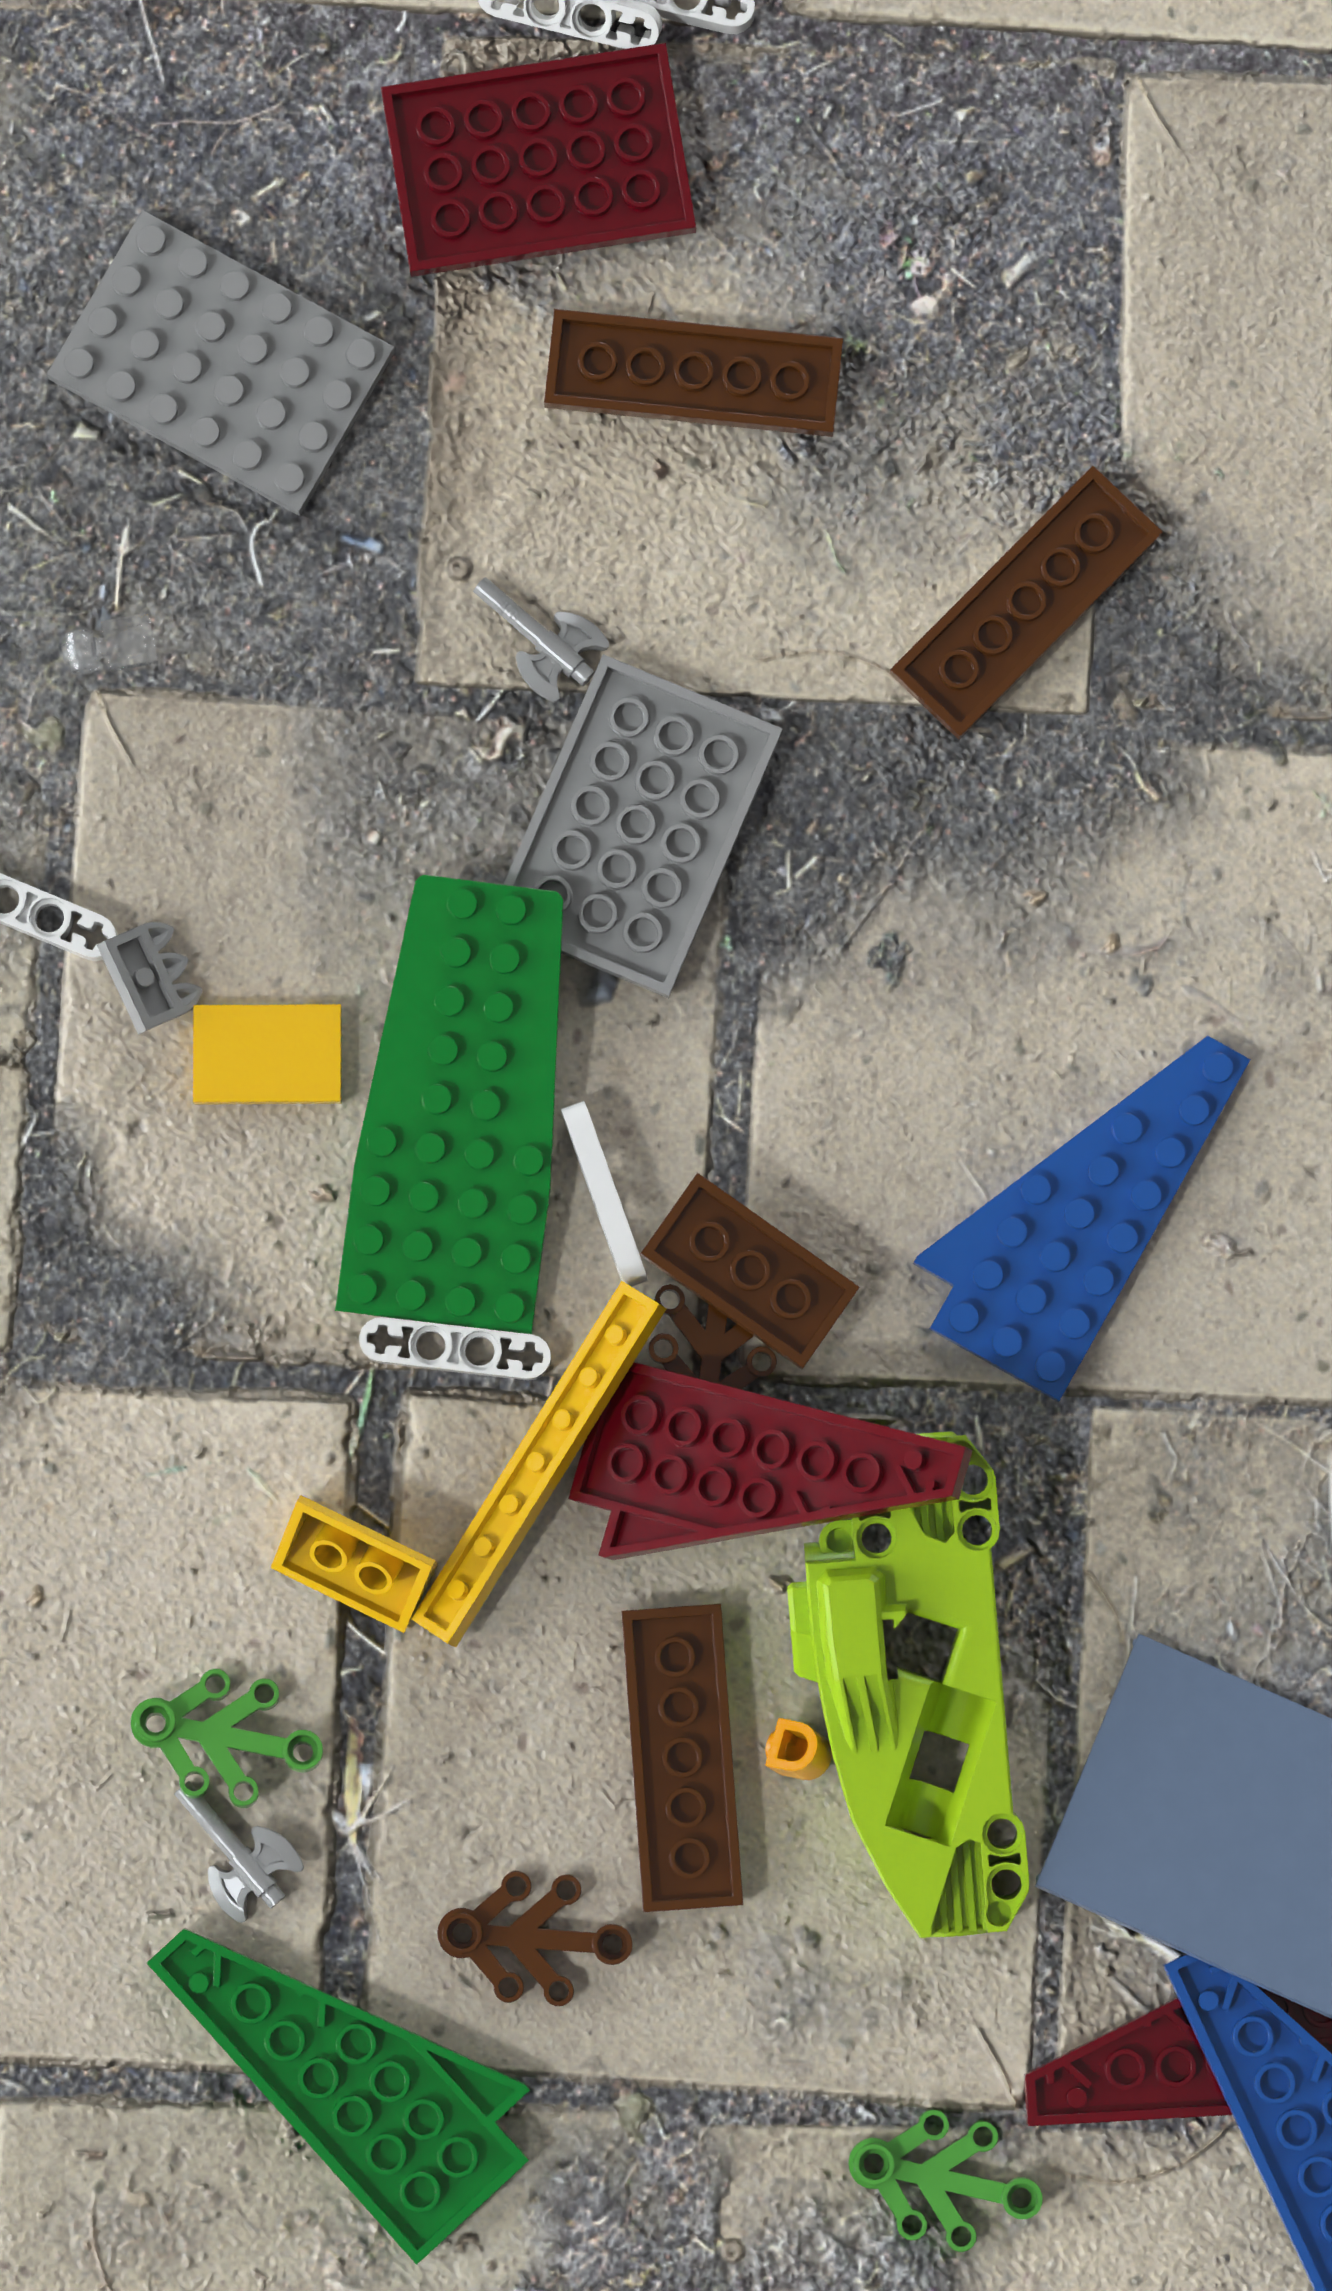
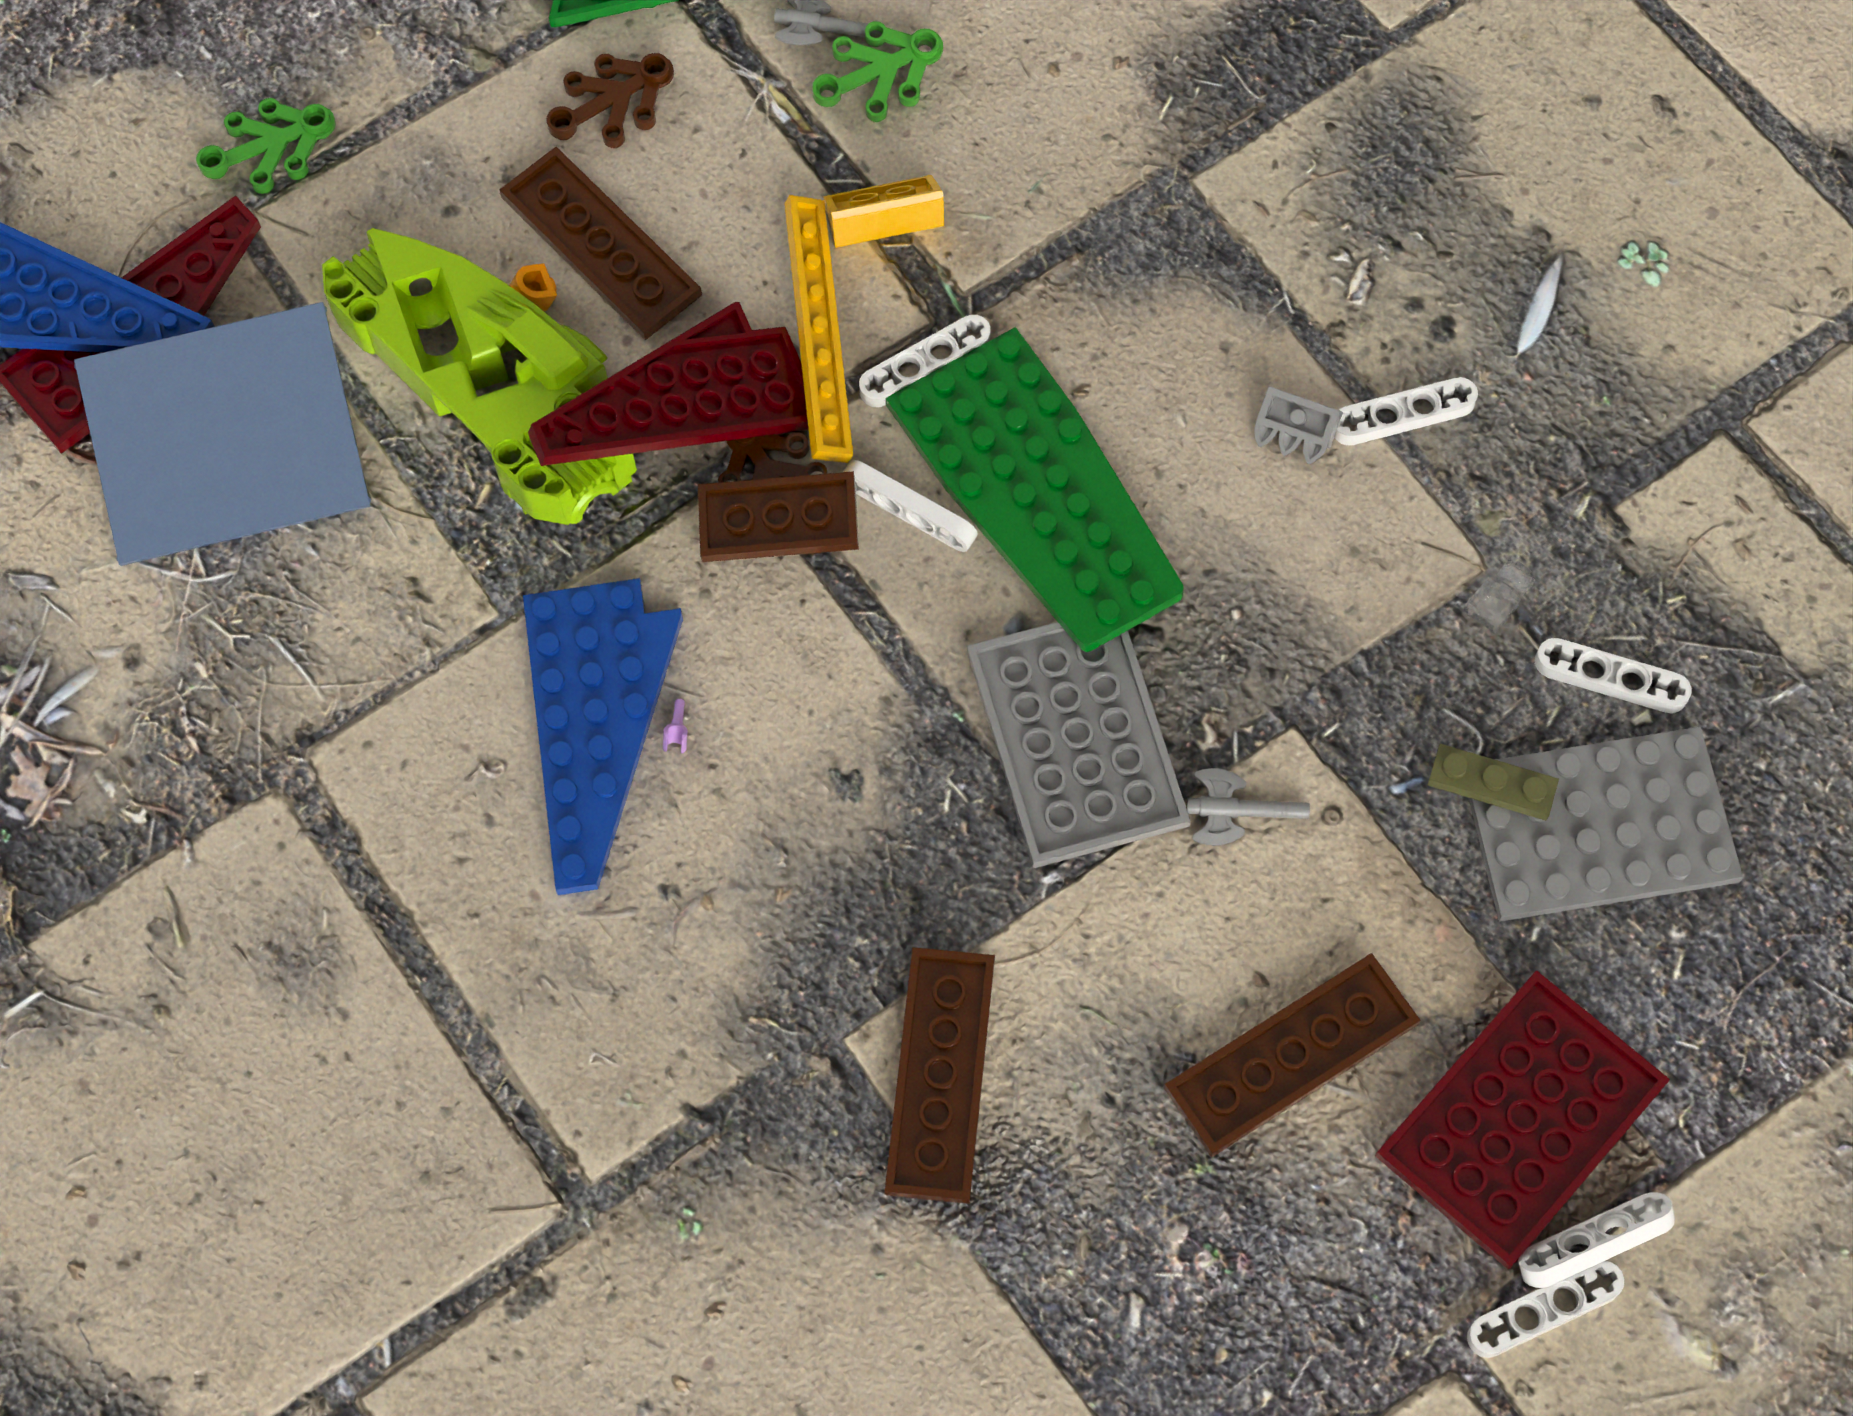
camera: 145 degrees right, 15 degrees down
yellow tile [193,1004,342,1105] -> none
none -> lavender hand [663,699,688,753]
none -> olive plate [1427,744,1559,821]
none -> white beam [1535,638,1692,713]

